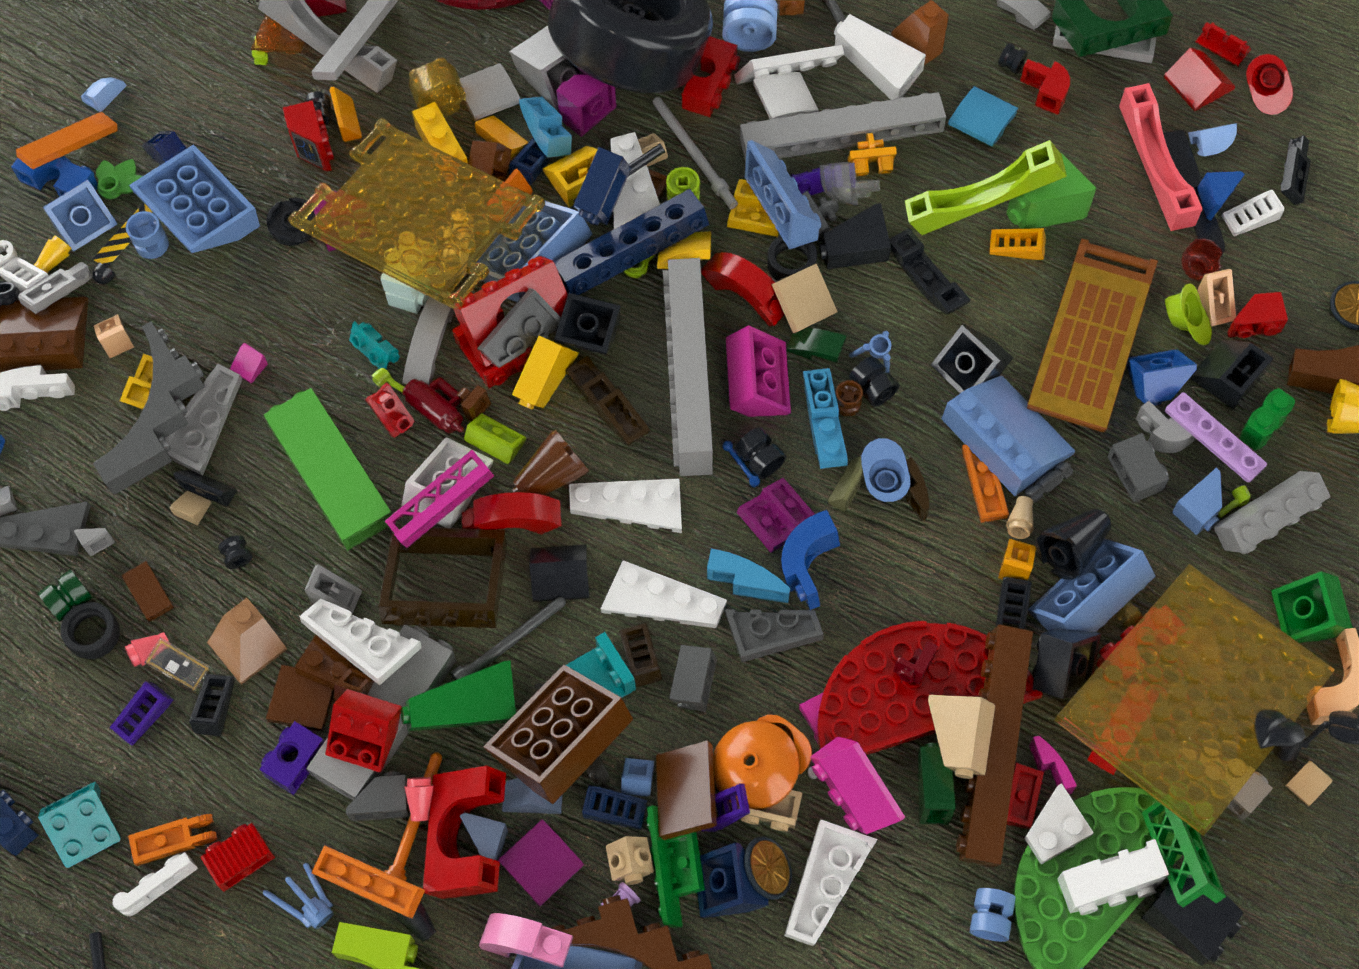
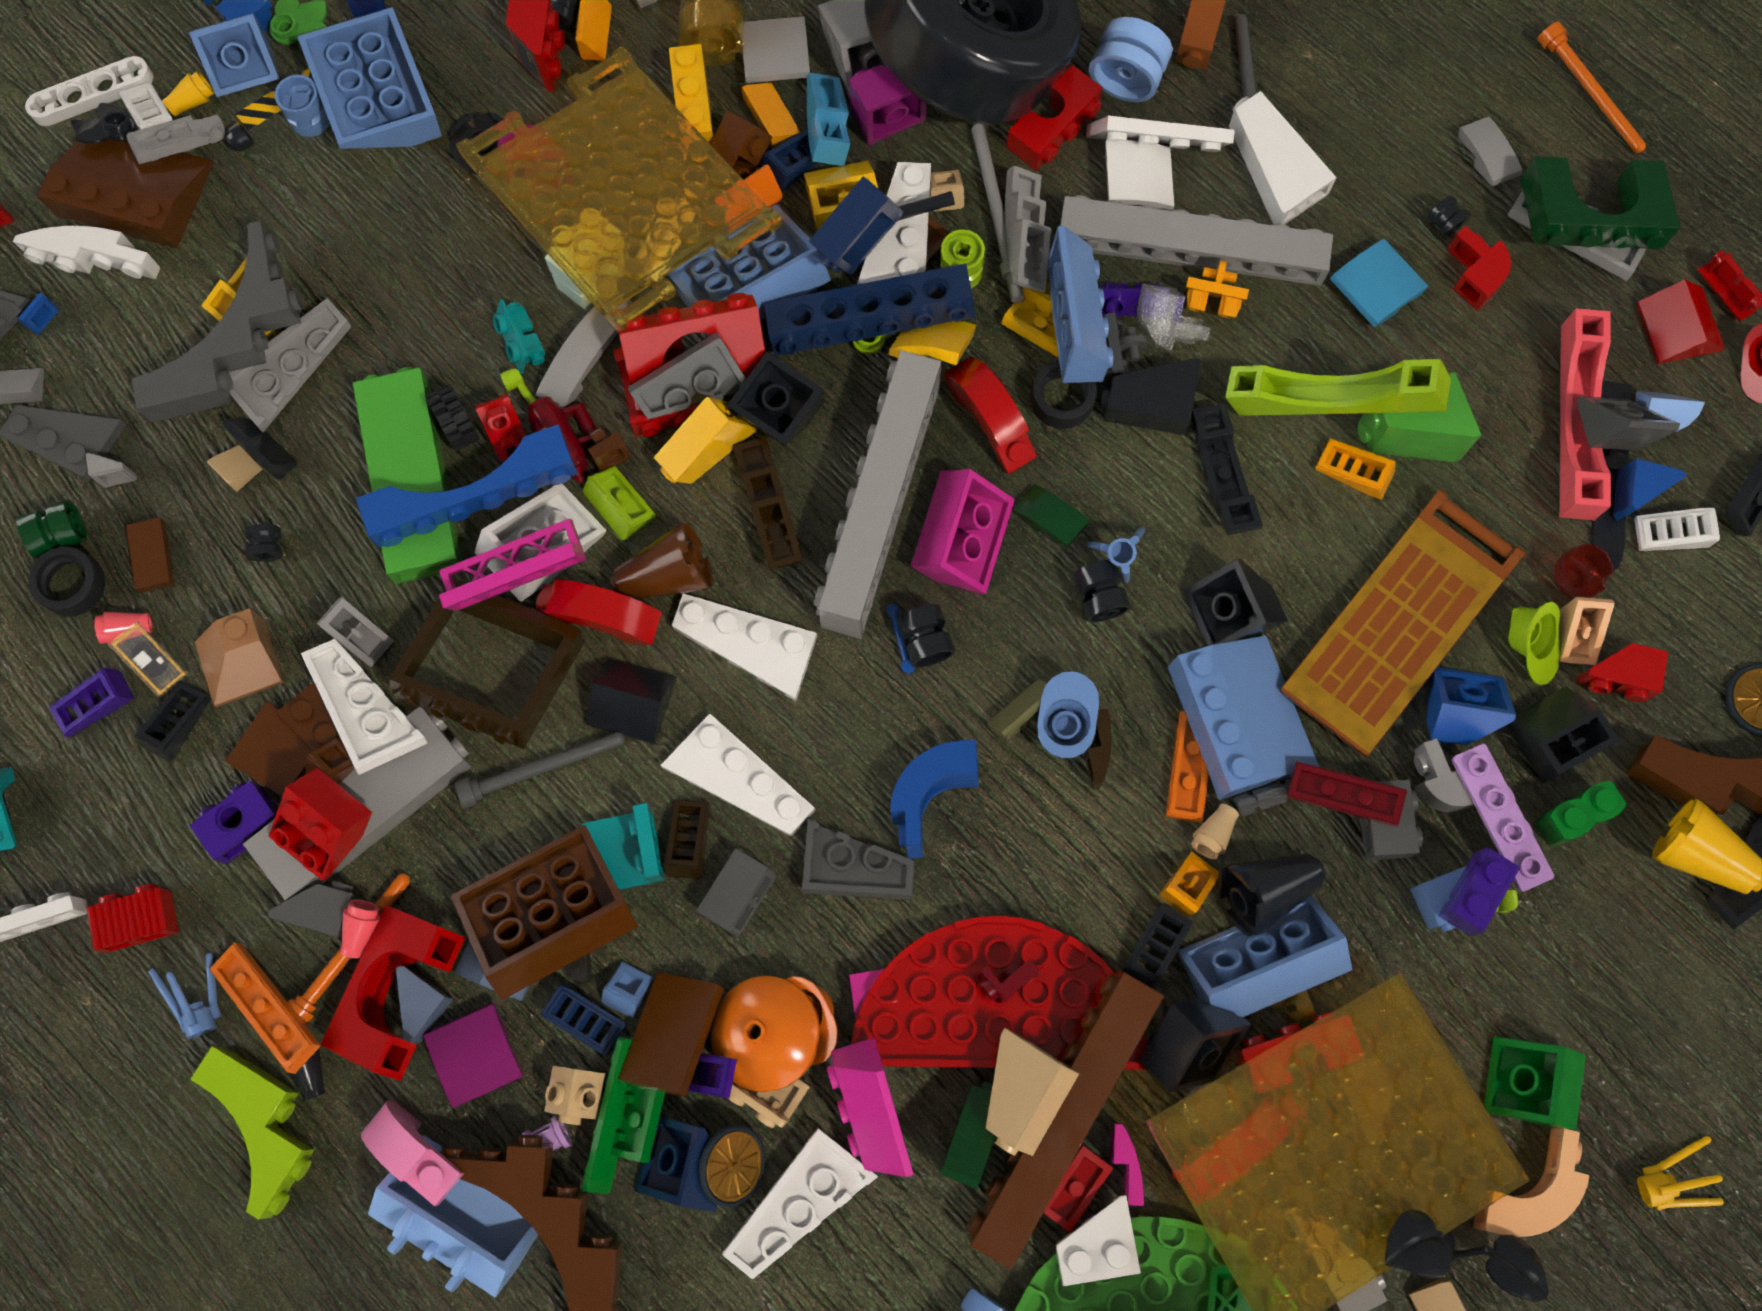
camera: 20 degrees right, 10 degrees up
light nougat slope [94,314,134,358] -> none
orange hinge [128,814,217,866] -> none
dark pink slope [230,343,268,384] -> none
green slope [401,660,516,732] -> none
dark azure slope [707,548,790,603] -> none
magenta slope [737,478,815,553] -> none
tan tile [772,264,838,333] -> none
dark azure slope [803,368,848,469] -> none
reddish brown wheel [835,380,863,416] -> none
dark orange slope [891,0,949,65] -> none
light grey brick [1213,471,1331,554] -> none
none -> blue arch [356,424,578,547]
none -> black tyre [425,384,480,452]
none -> light grey slope [1005,165,1051,293]
none -> dark red tile [1287,761,1407,827]
none -> dark purple brick [1438,847,1520,936]
none -> dark grey slope [1577,396,1680,450]

